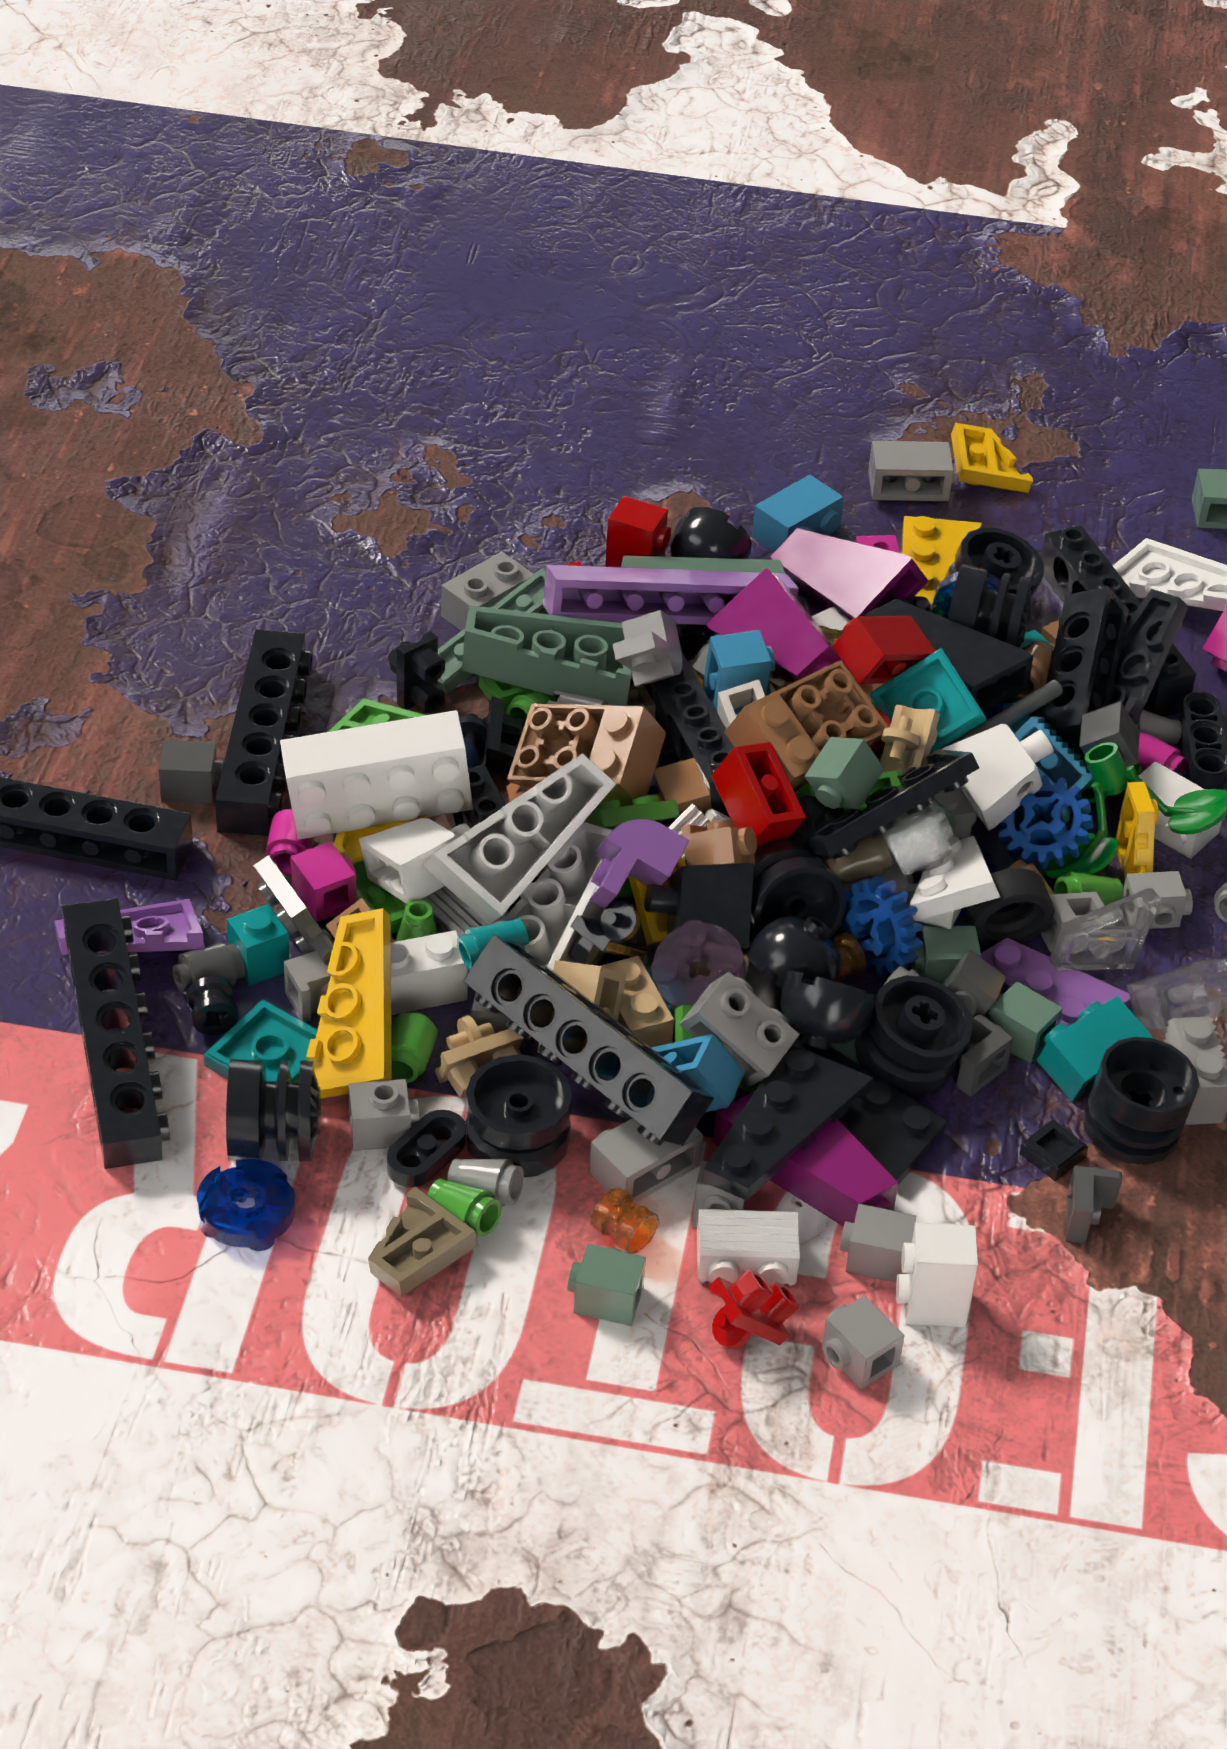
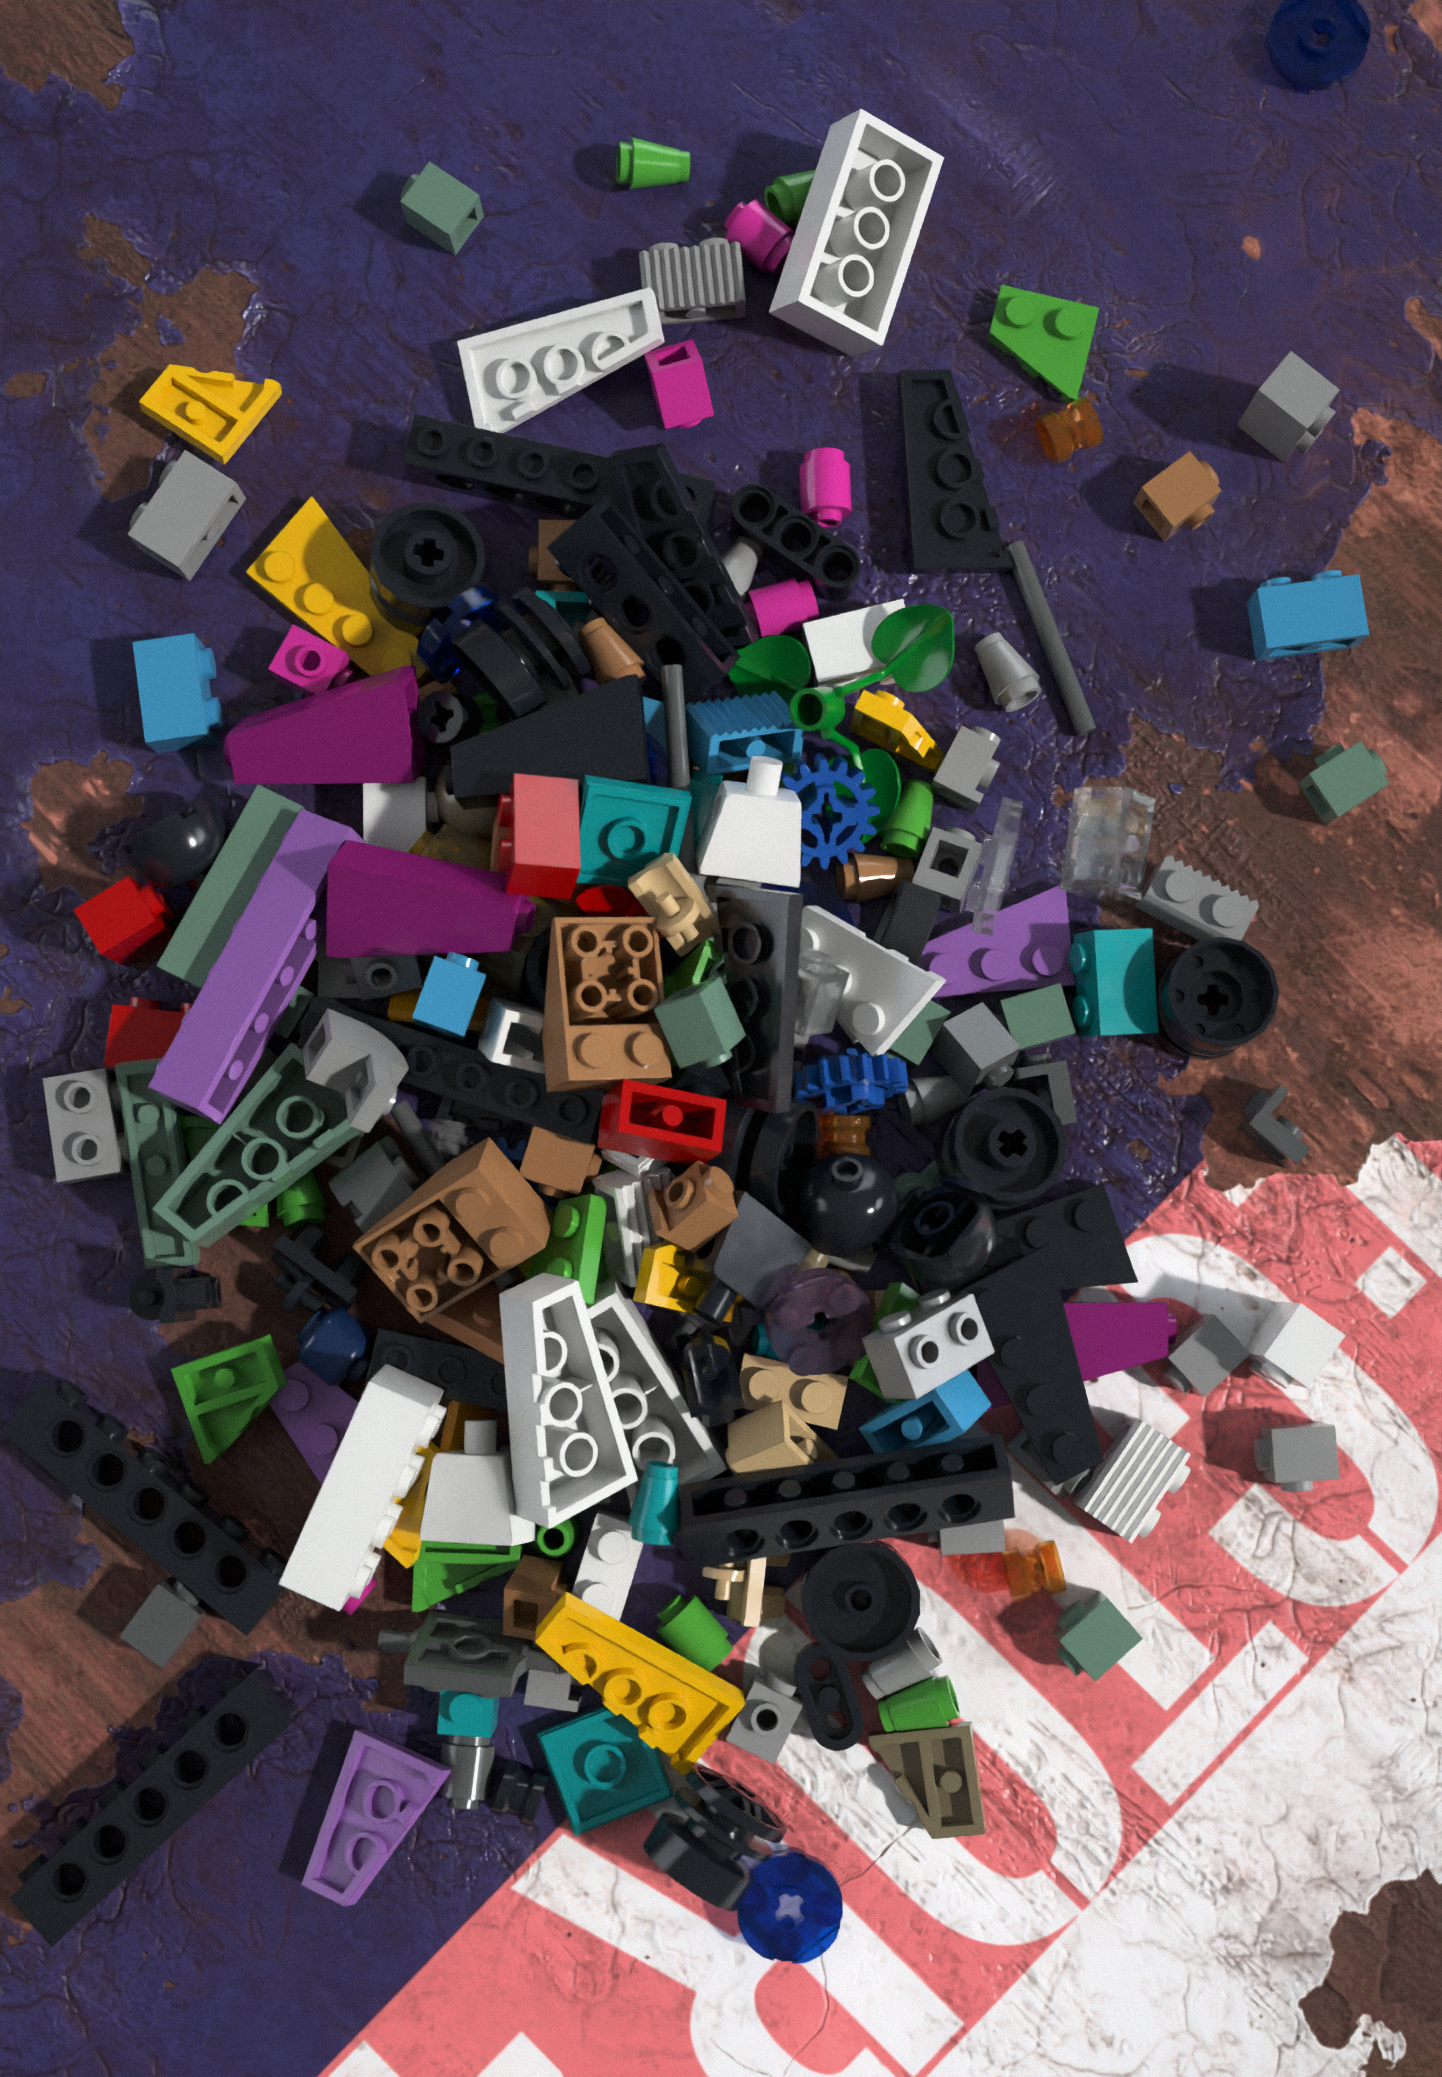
camera: 50 degrees left, 40 degrees up
black brick [62,898,170,1169] -> none
dark pink brick [290,841,357,922] -> none
medium lavender brick [589,819,689,909] -> none
red hips [708,1269,799,1349] -> none
black tile [1019,1119,1089,1181] -> none
dark grey brick [1080,701,1140,766] -> none

